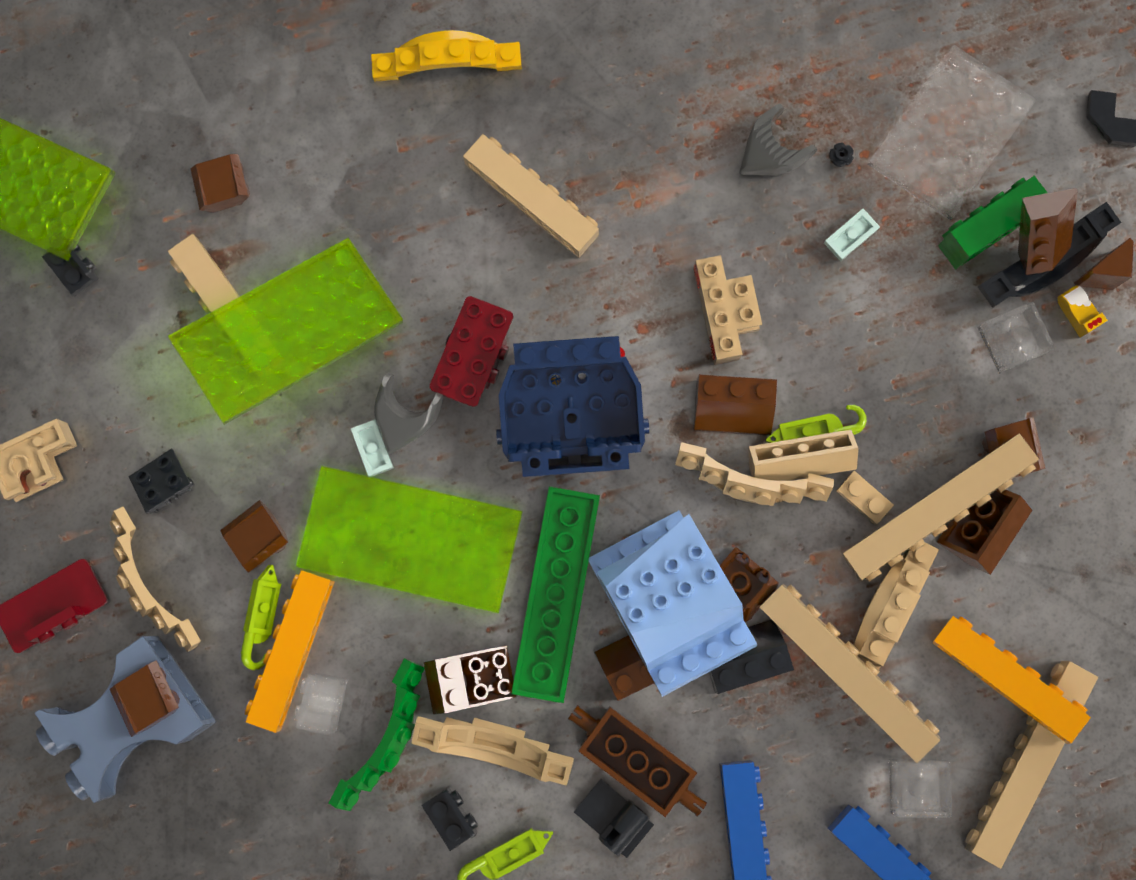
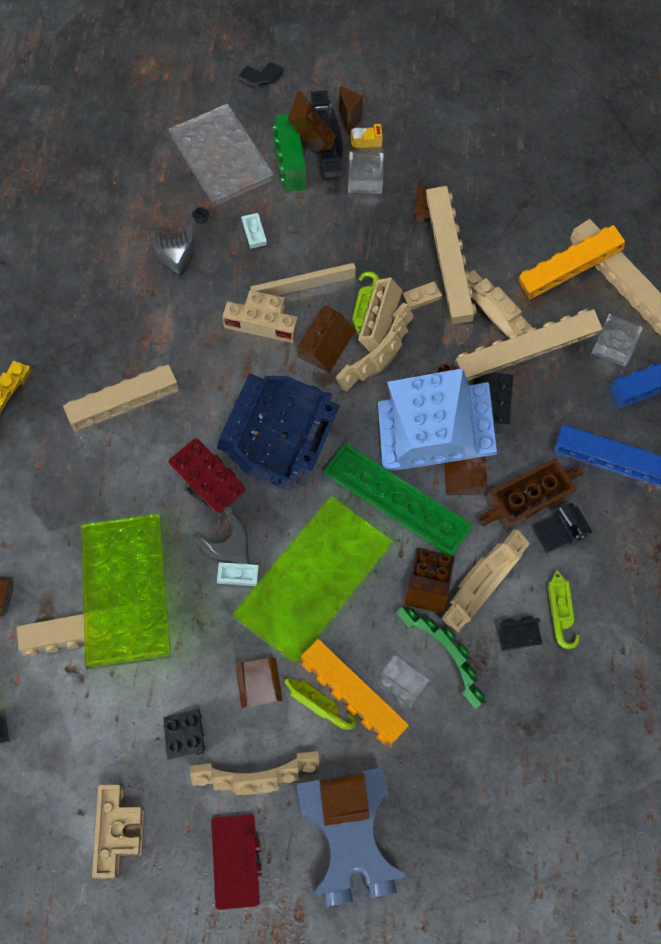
camera: 70 degrees left, 15 degrees down
reddish brown slope [937,489,1033,575] -> none
none -> tan tile [250,263,356,296]

